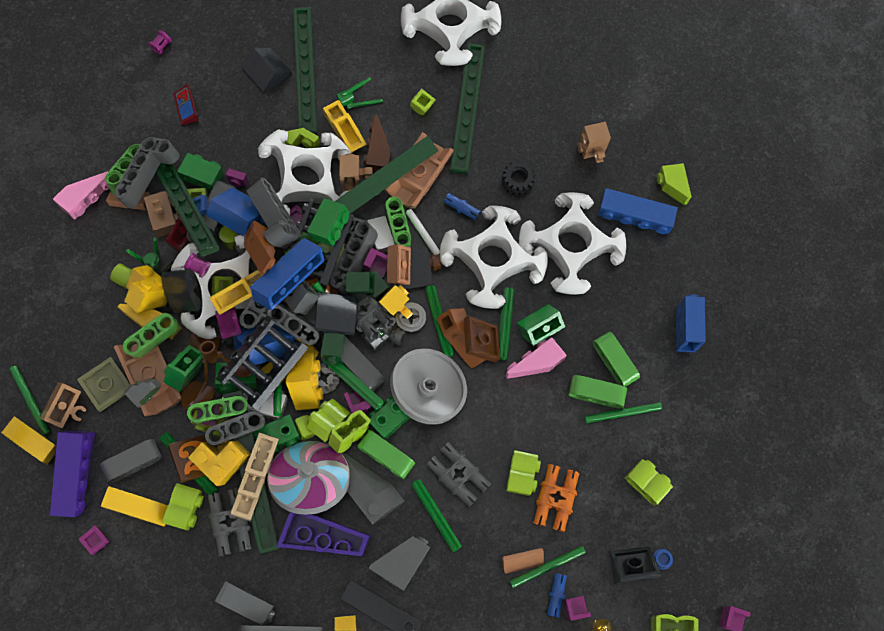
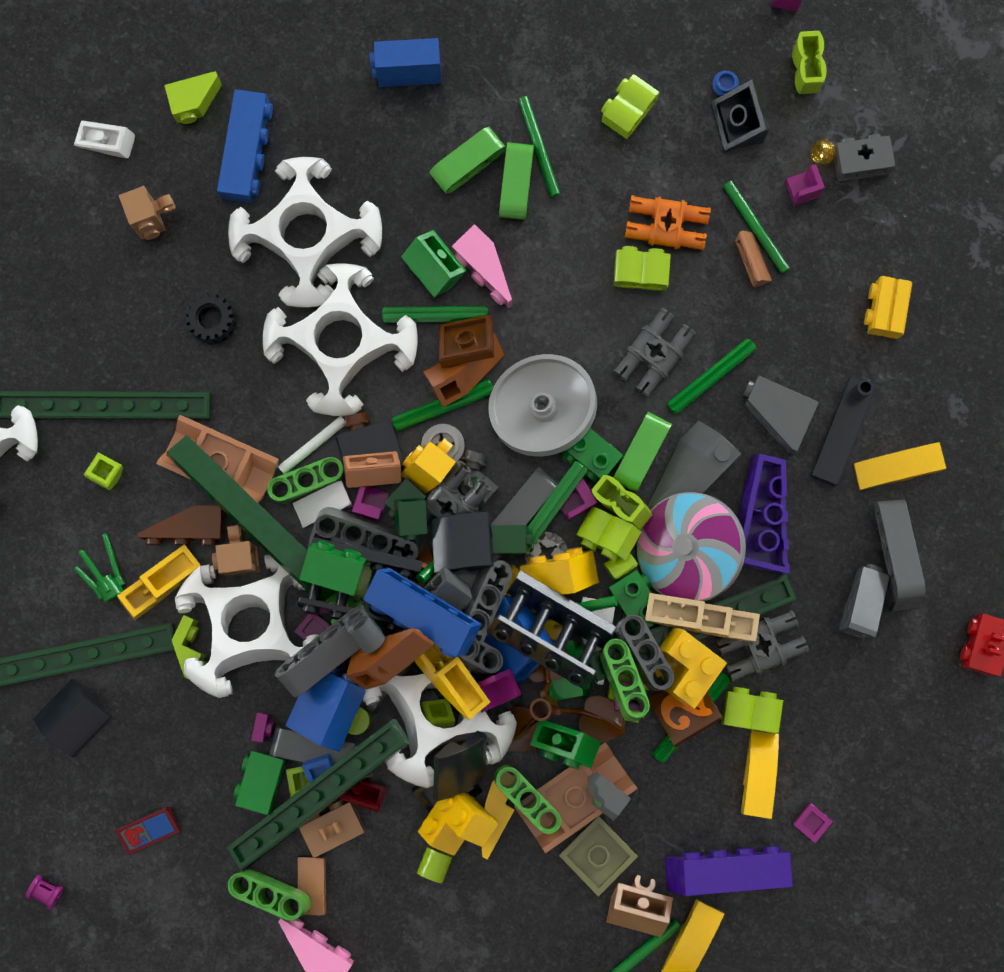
camera: 90 degrees left, 10 degrees up
dark grey beam [100,439,162,484] -> none
dark grey beam [115,137,180,208] -> none
green plant [126,238,161,272] -> none
magenta bush [184,253,211,278] -> none
blue pin [444,193,481,221] -> none
blue pin [547,573,567,618] -> none
none -> white slope [74,121,135,158]

